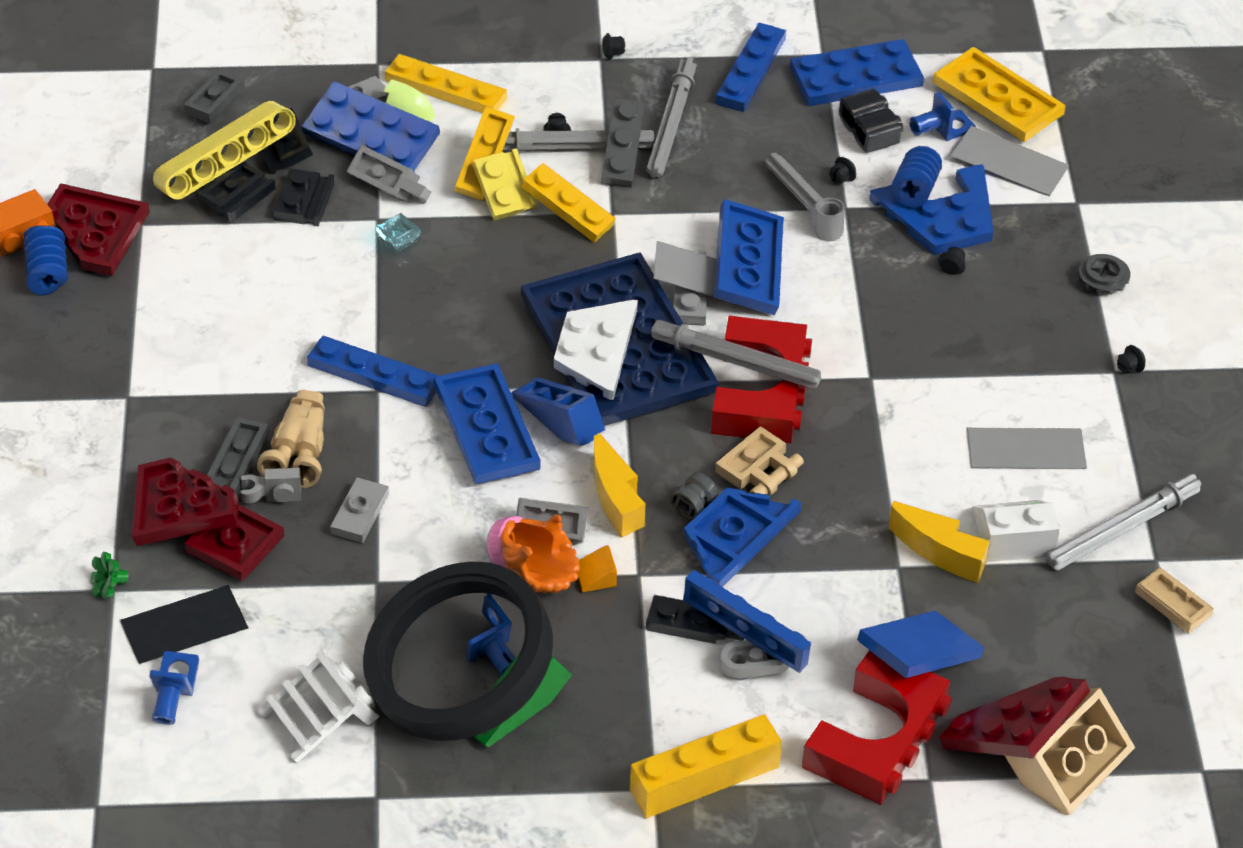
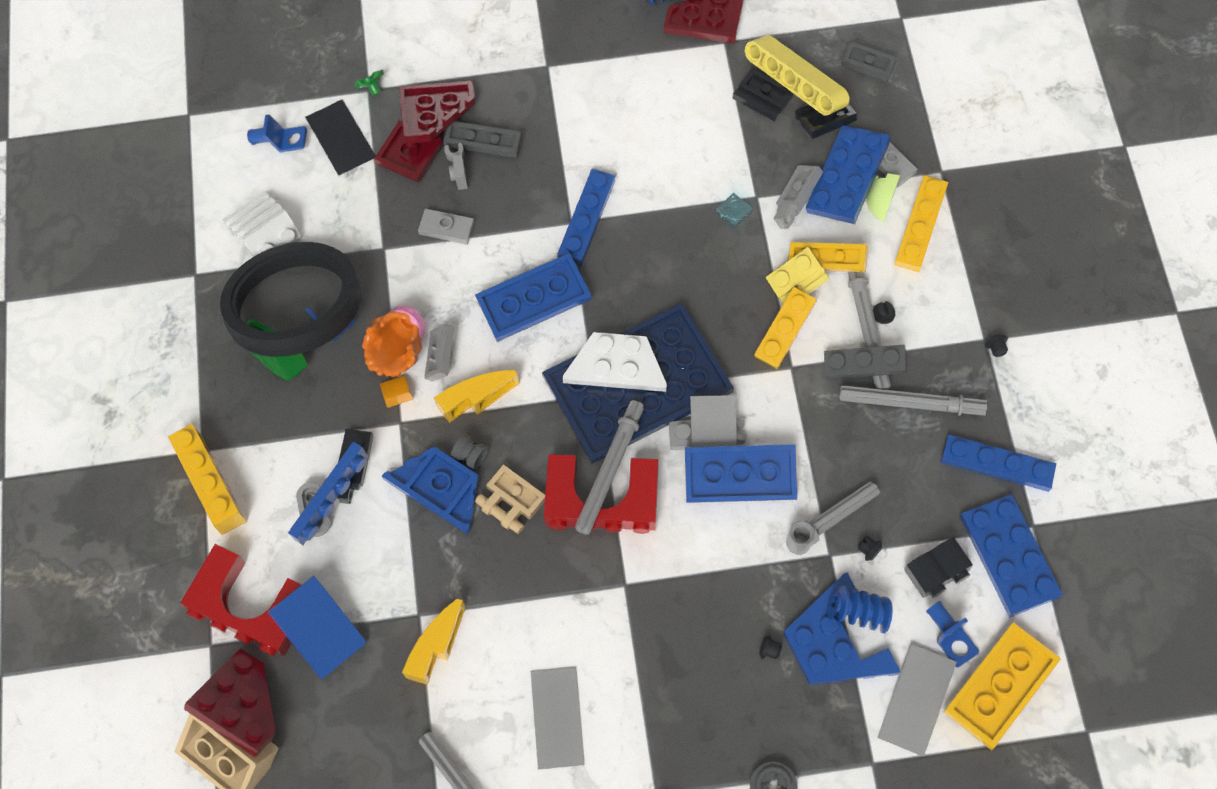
camera: 90 degrees right, 20 degrees up
tan piece [257,390,325,489] -> none
black plate [273,169,335,227] -> none
blue slope [512,377,605,446] -> none
white slope [972,500,1060,563] -> none

